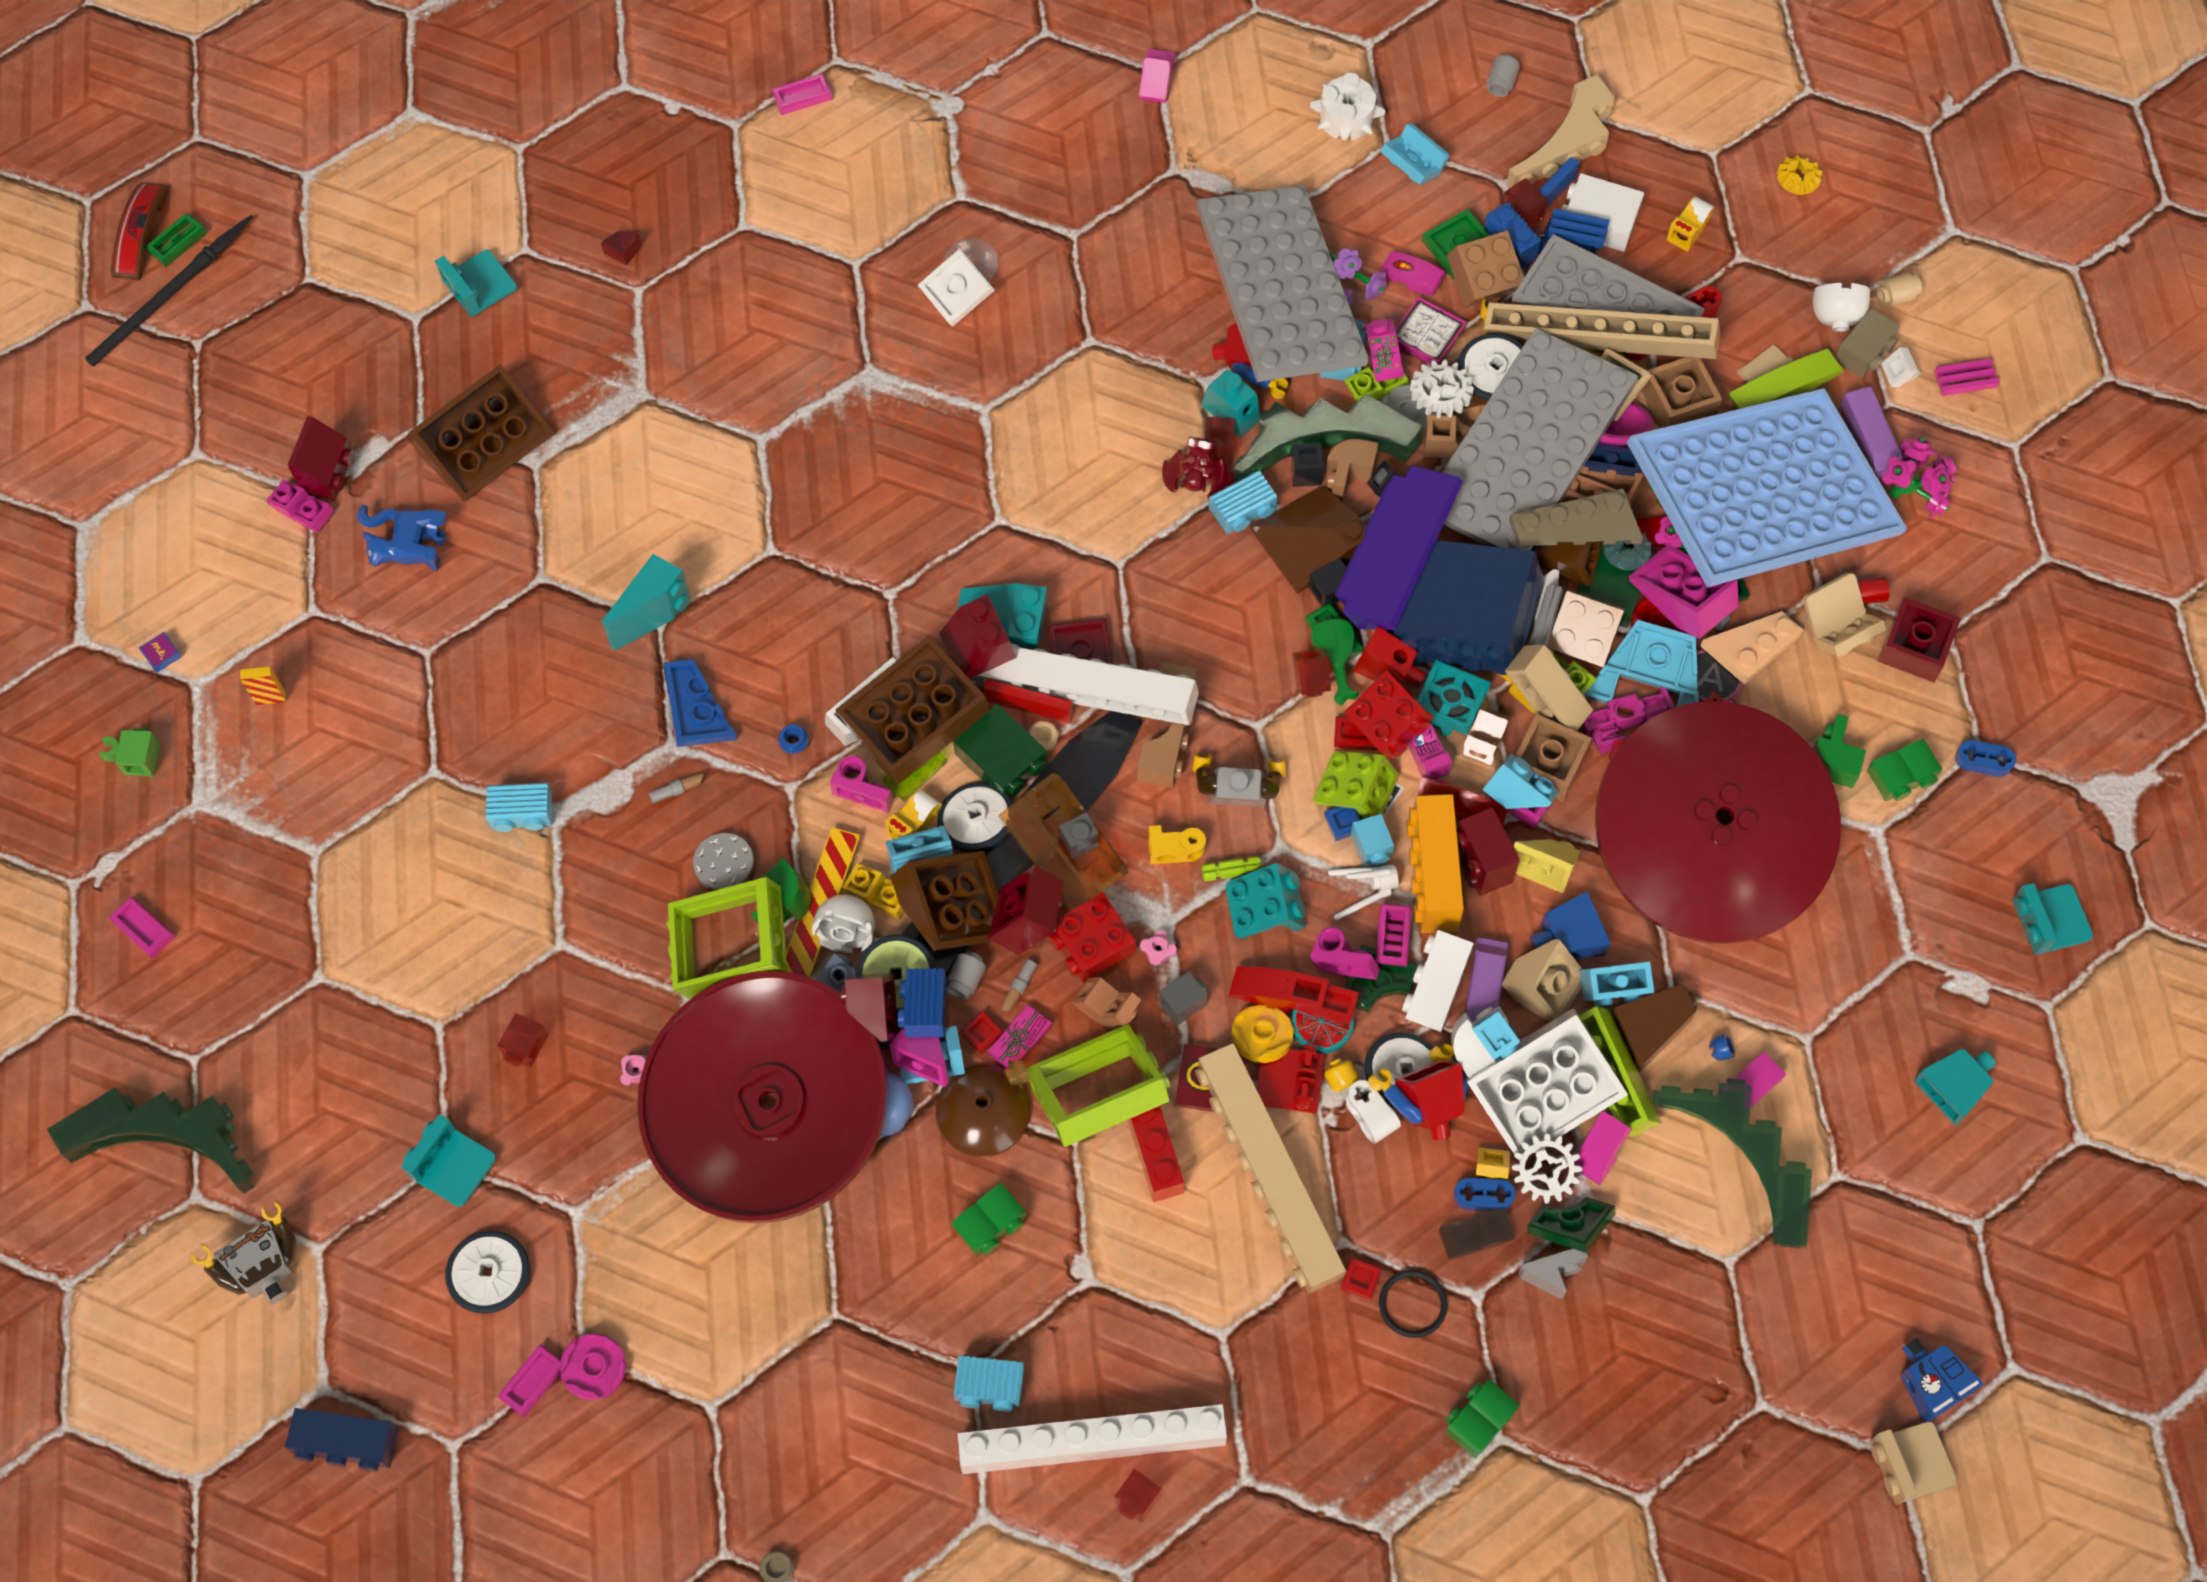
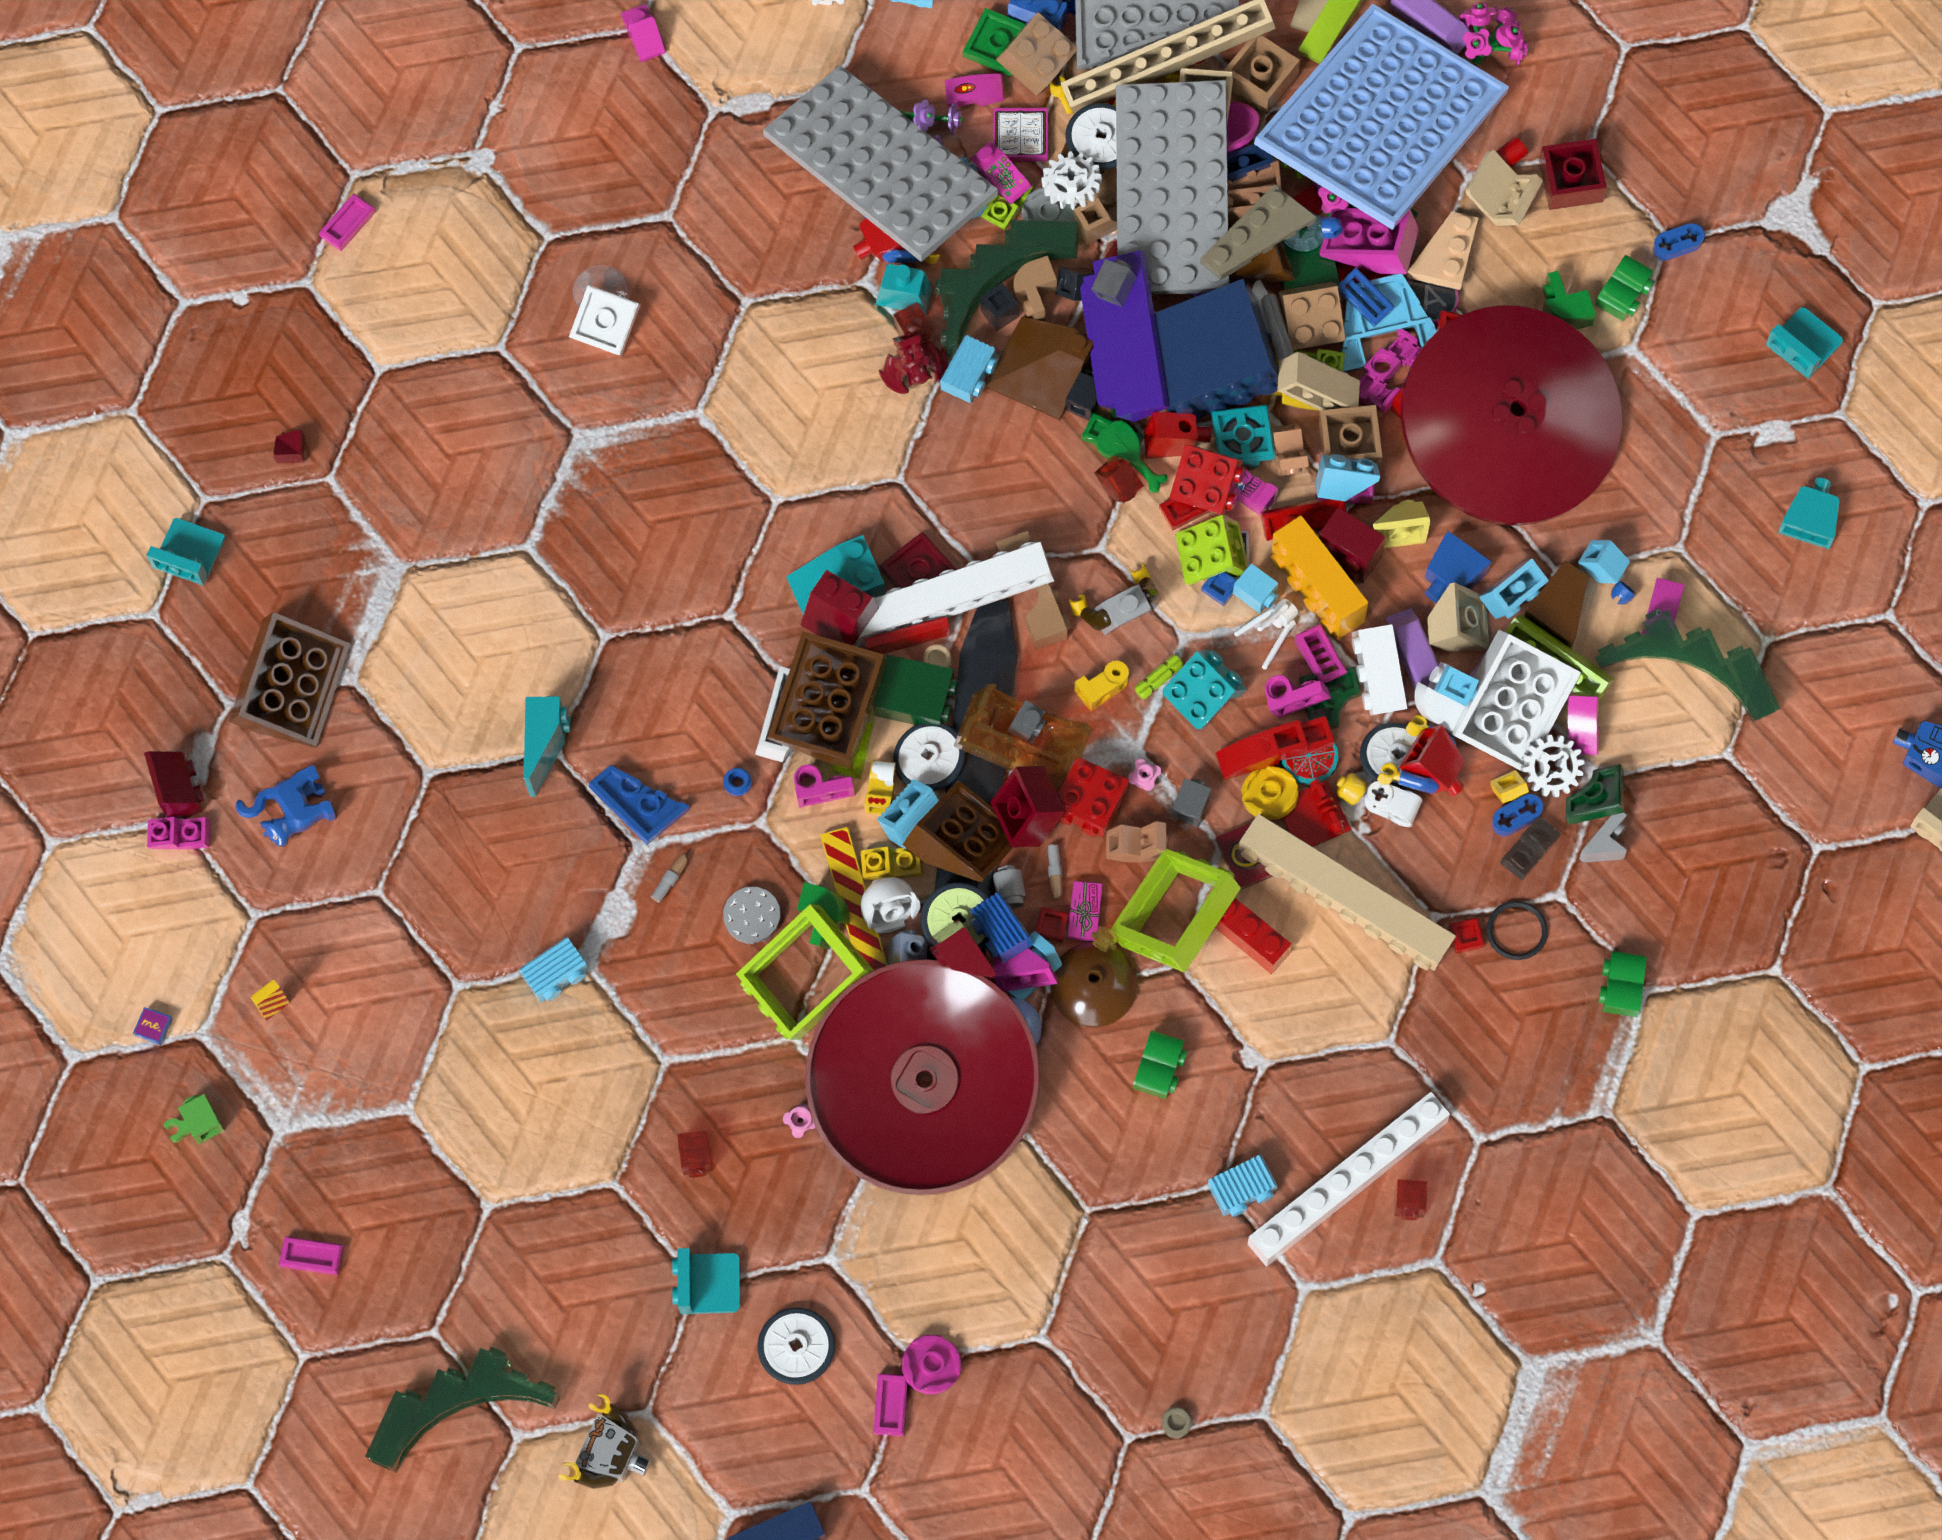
camera: 30 degrees left, 5 degrees up
none -> flat silver brick [1091,259,1137,307]
none -> blue hinge [1322,217,1343,239]
none -> blue tile [1337,268,1395,327]
none -> medium azure brick [1578,540,1630,584]

